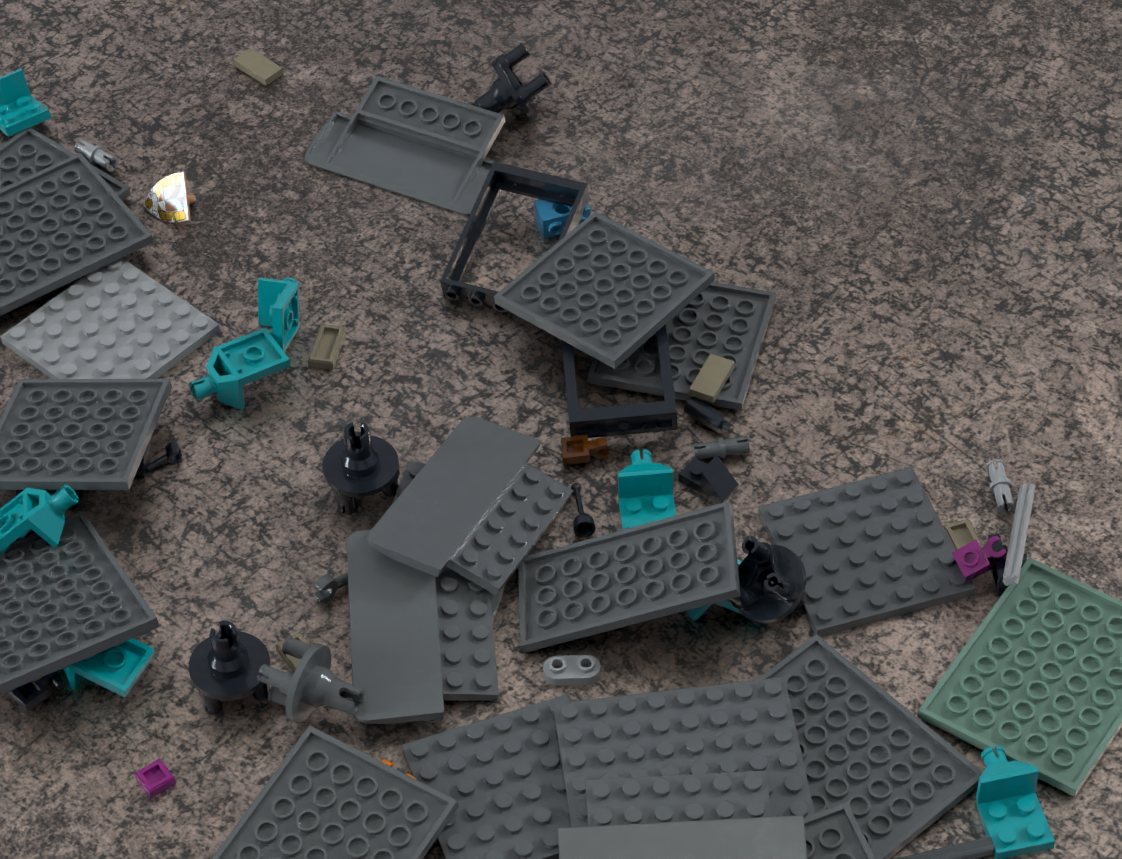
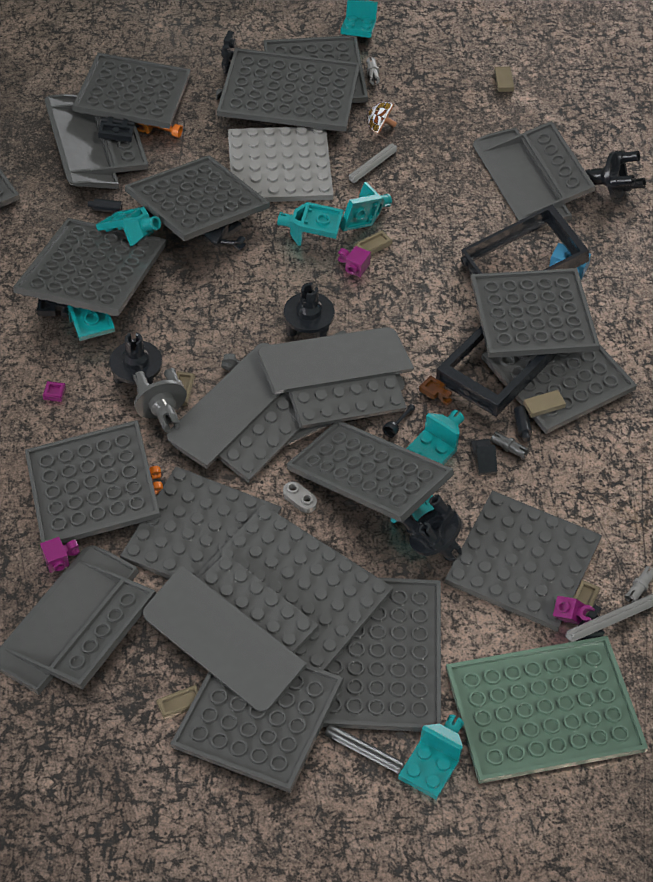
camera: 40 degrees right, 5 degrees up
none -> magenta brick [338,246,371,277]
none -> light grey axle [349,143,397,183]

